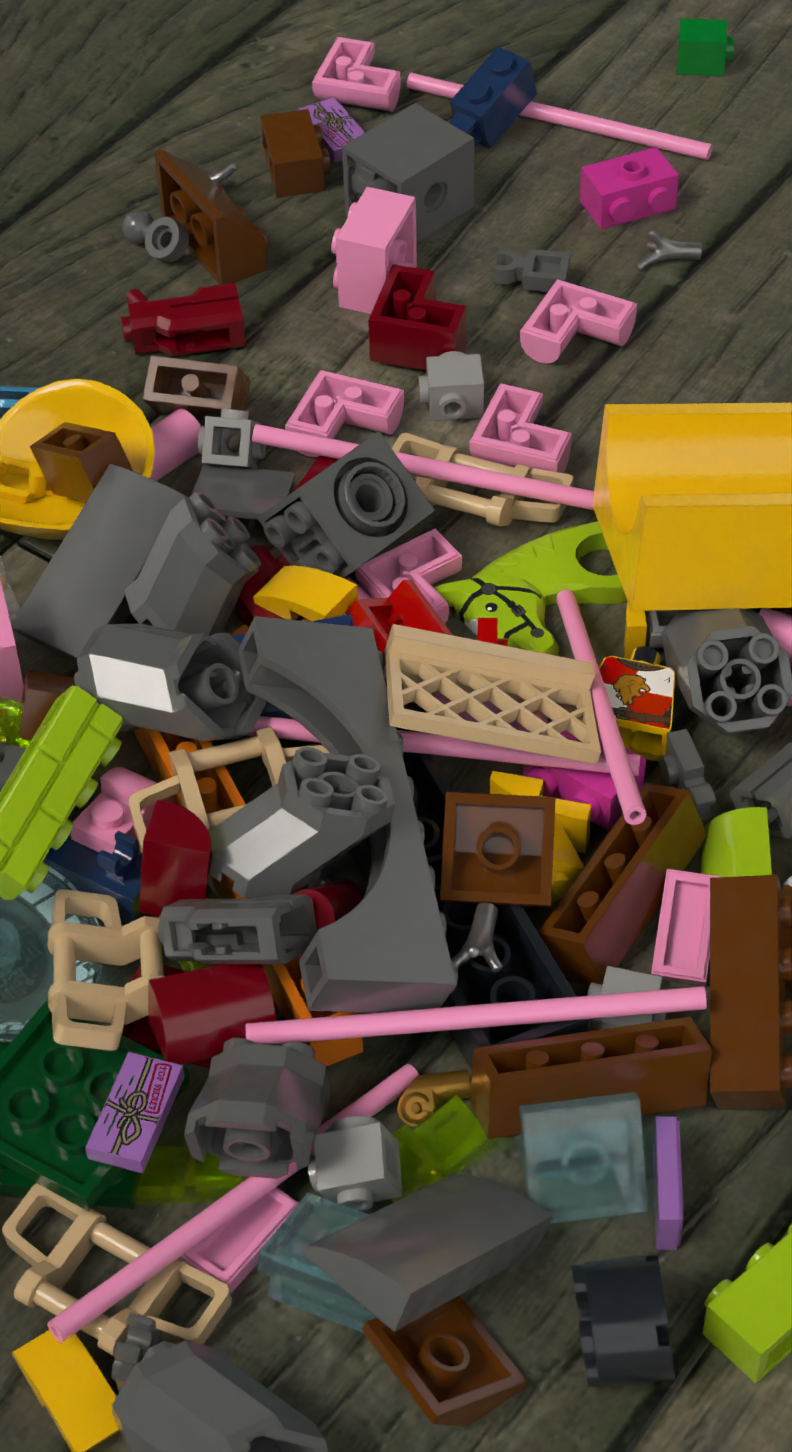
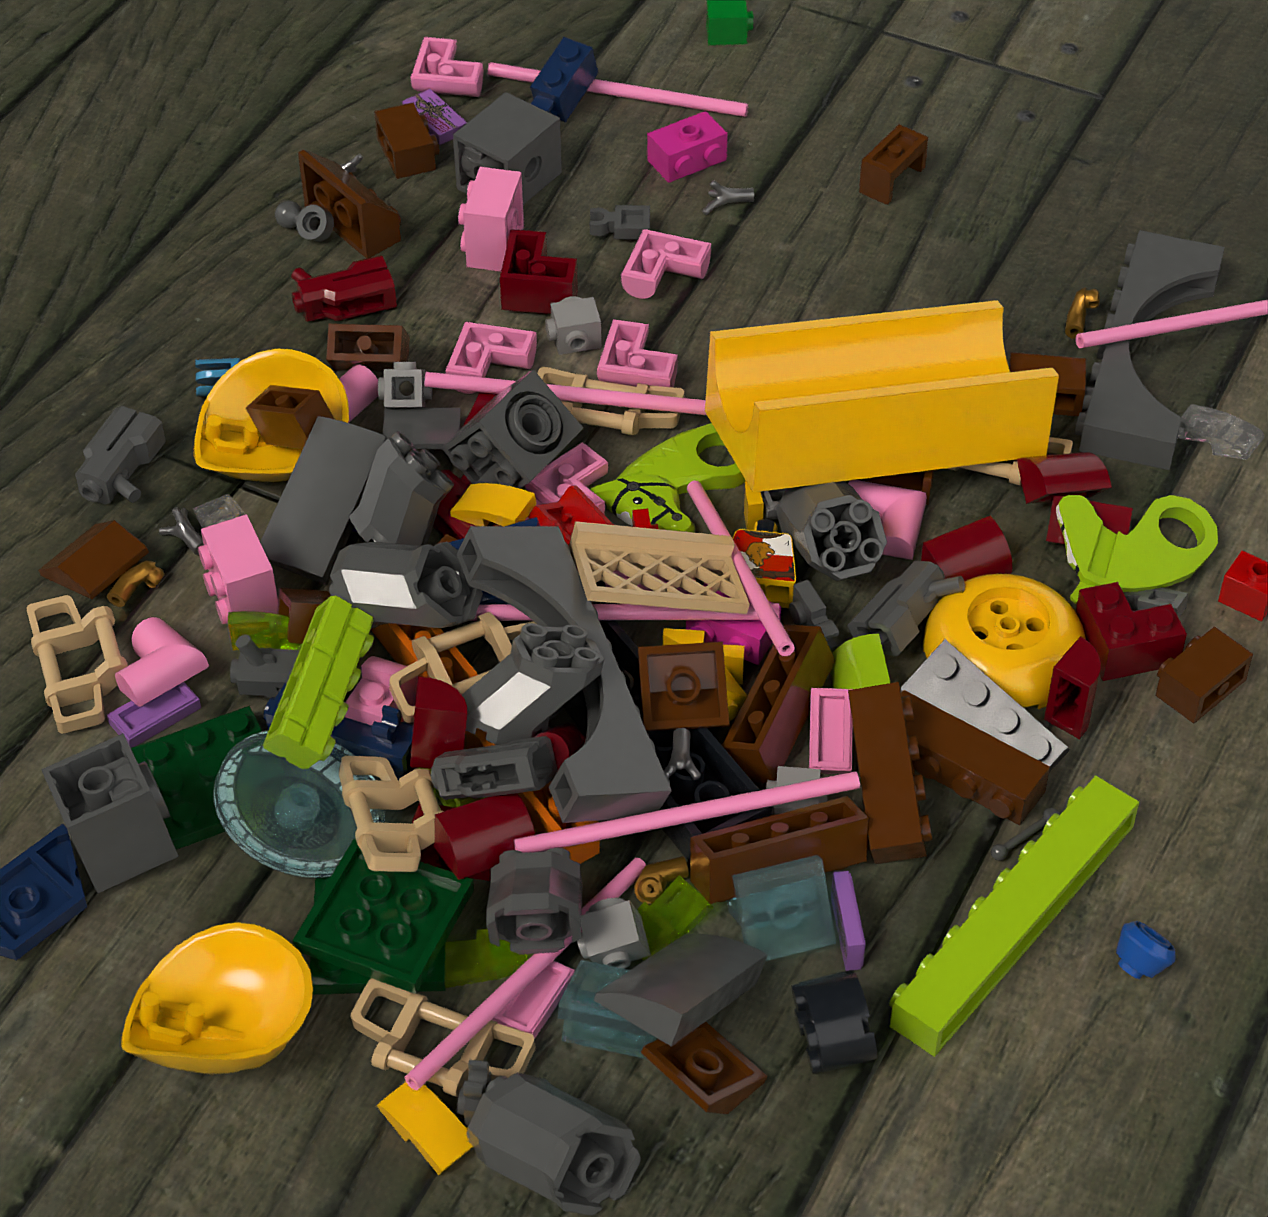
camera: 10 degrees left, 0 degrees up
medium lavender tile [85,1052,184,1173] -> none

